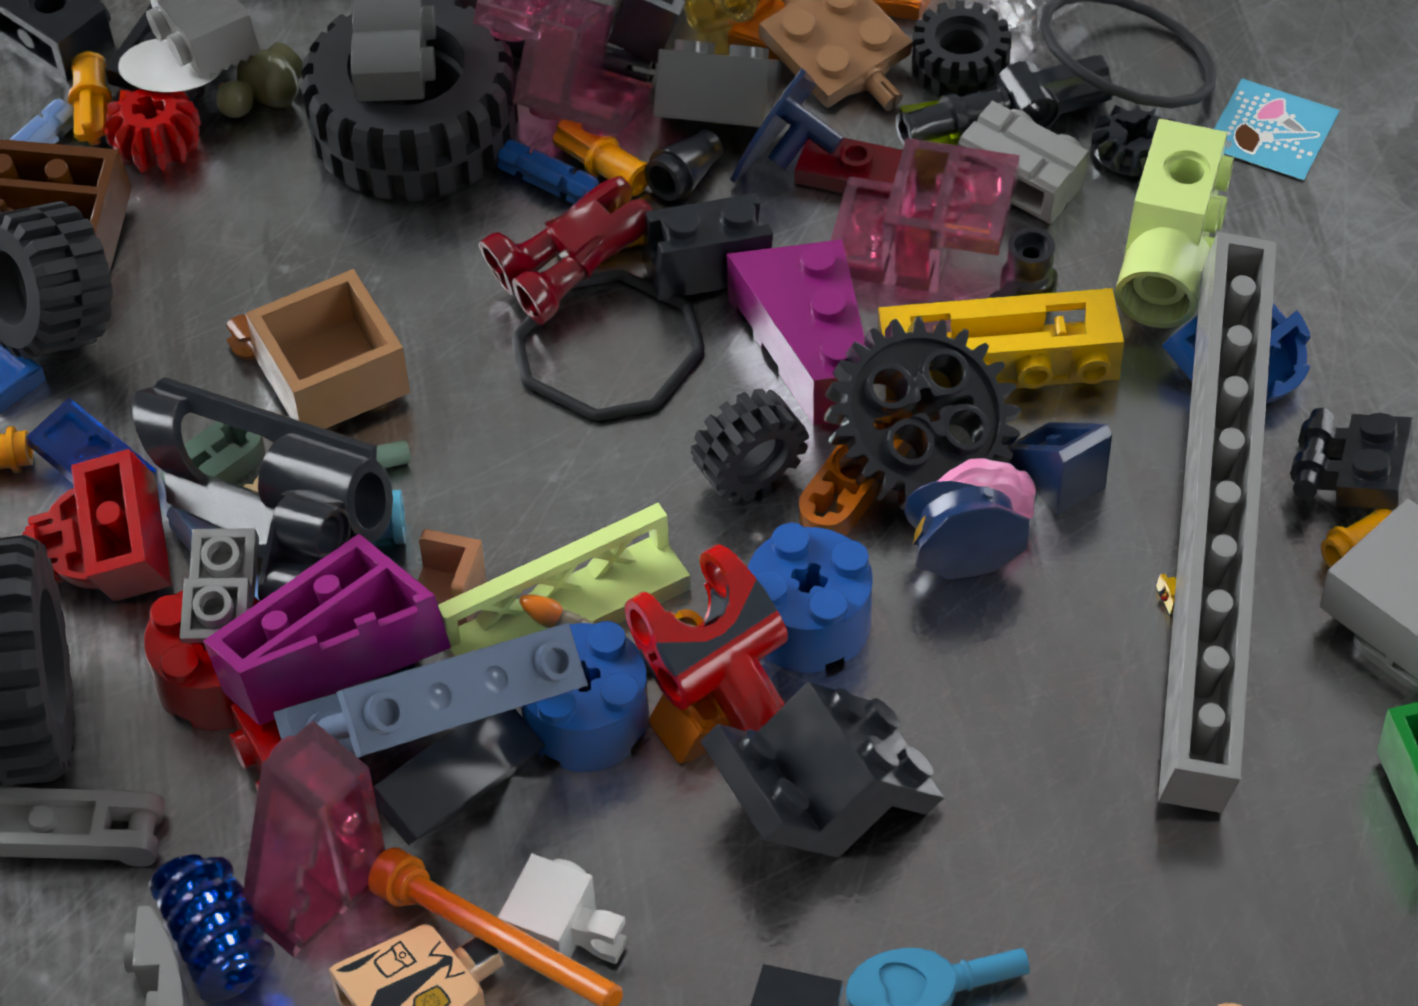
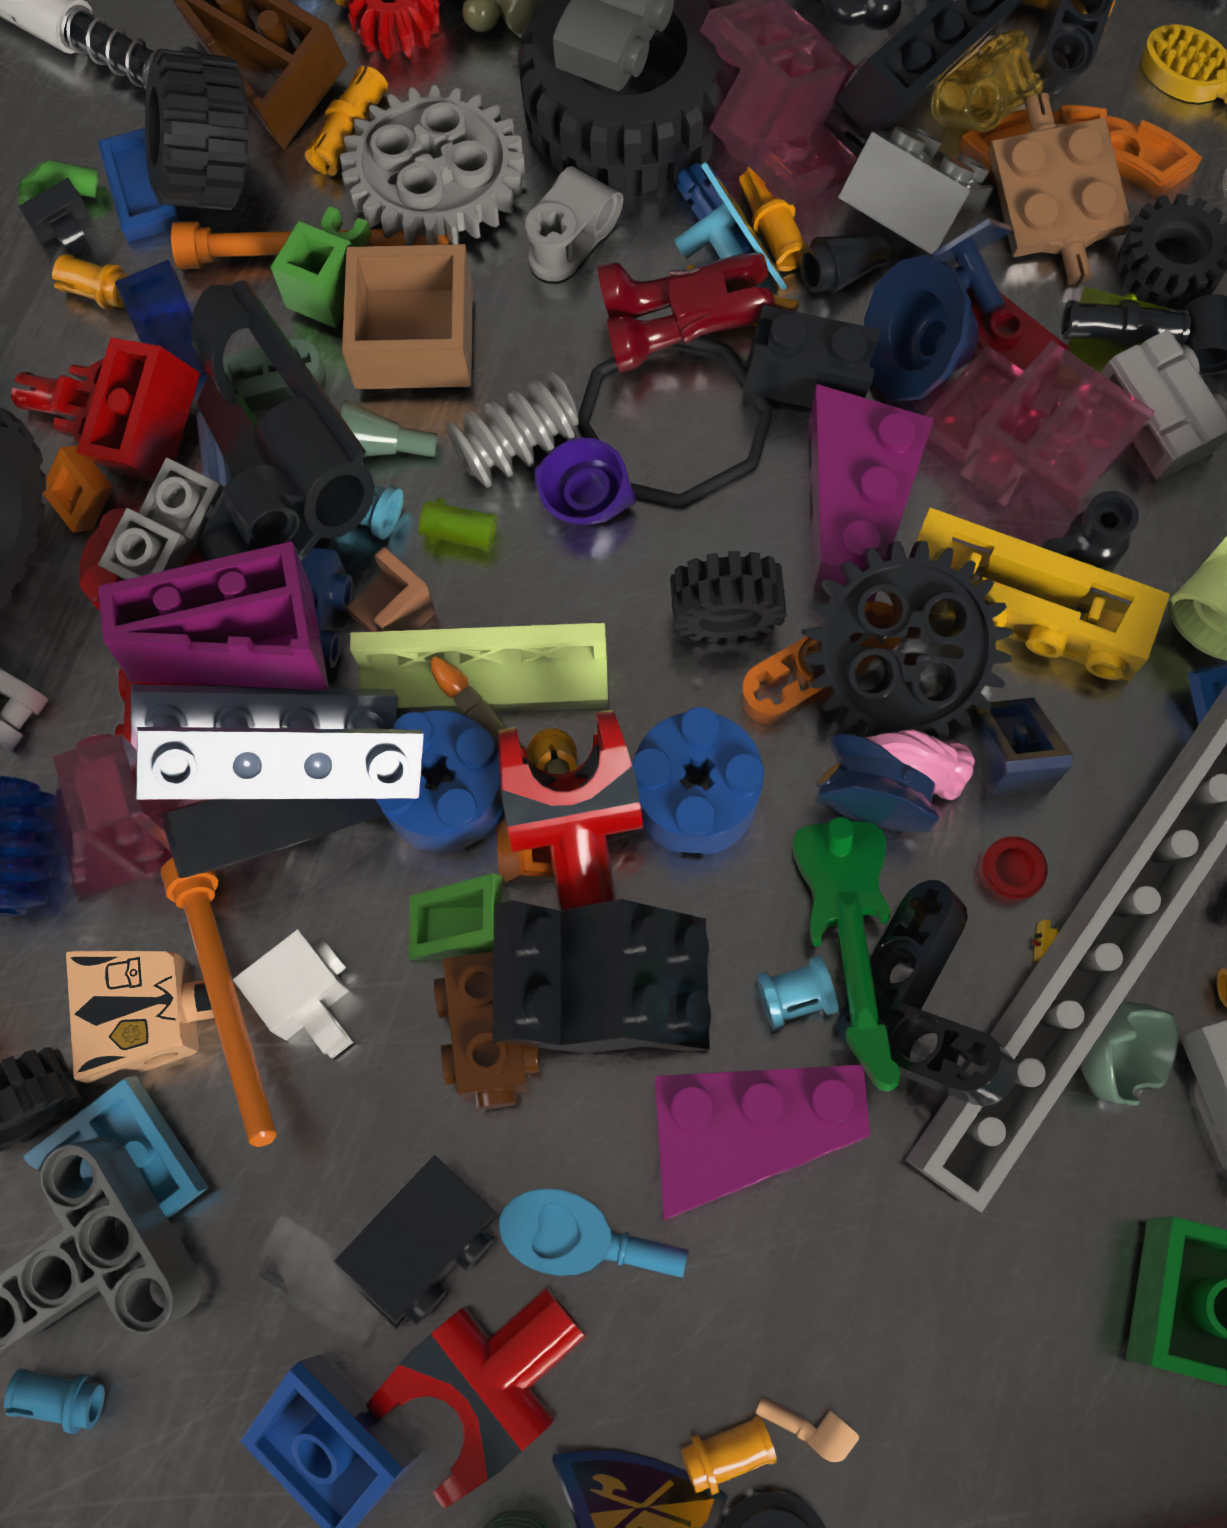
camera: 30 degrees right, 20 degrees up
none -> orange plate [42,445,113,533]
none -> orange piece [171,221,449,270]
none -> bright green brick [271,206,372,328]
none -> light orange pin [304,65,389,176]
none -> light grey gear [340,86,525,246]
none -> bright green slope [408,873,510,961]
none -> clear neon green pin [418,497,498,553]
none -> reddish brown brick [434,951,540,1109]
none -> light grey piece [445,370,579,488]
none -> light grey piece [525,166,623,281]
none -> dark purple hat [535,437,636,525]
none -> magenta wedge [655,1065,870,1222]
none -> medium azure shield [674,162,788,291]
none -> medium azure bush [756,955,838,1031]
none -> green piece [793,817,900,1092]
none -> black beam [837,880,1017,1106]
none -> dark blue hat [864,254,978,402]
none -> red tile [978,836,1048,904]
none -> sand green hair [1080,1001,1179,1106]

